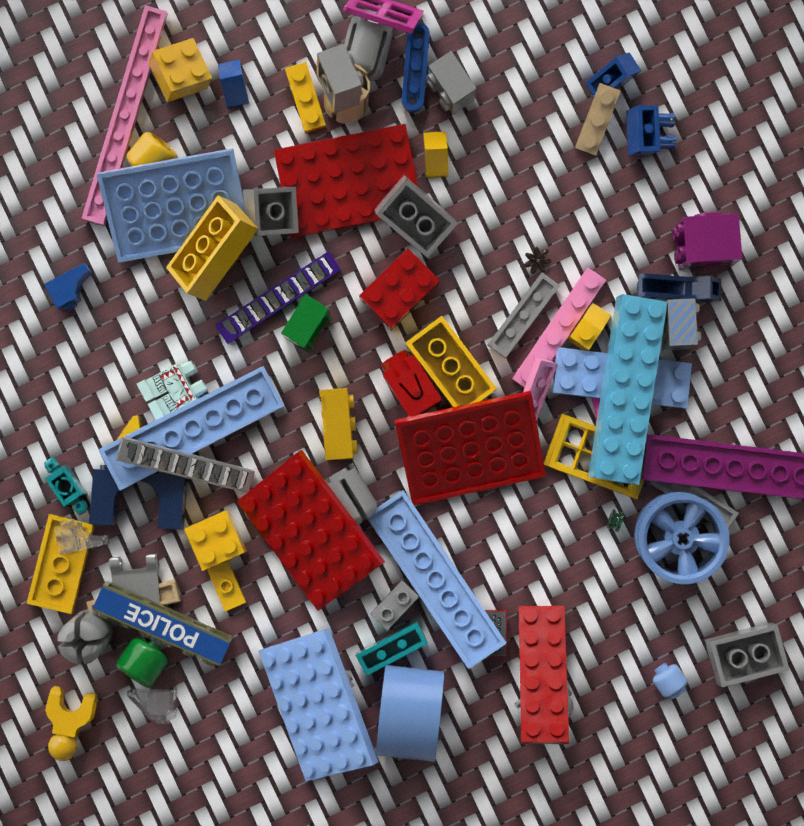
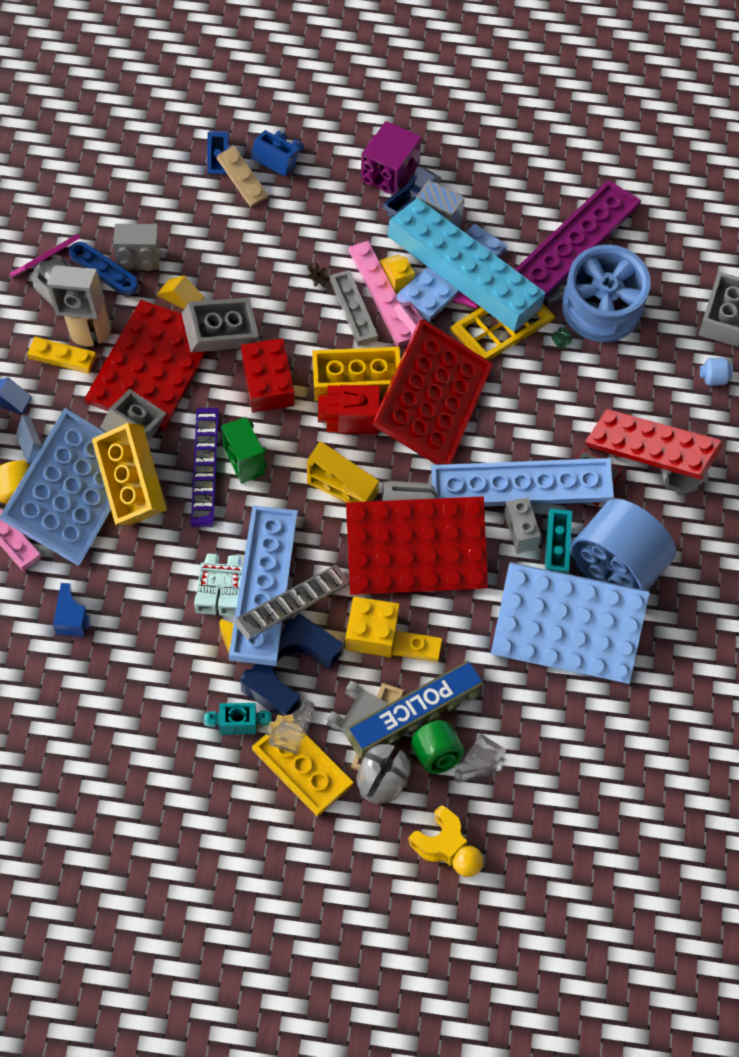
camera: 60 degrees left, 25 degrees down
none -> sand blue tile [16,415,42,464]

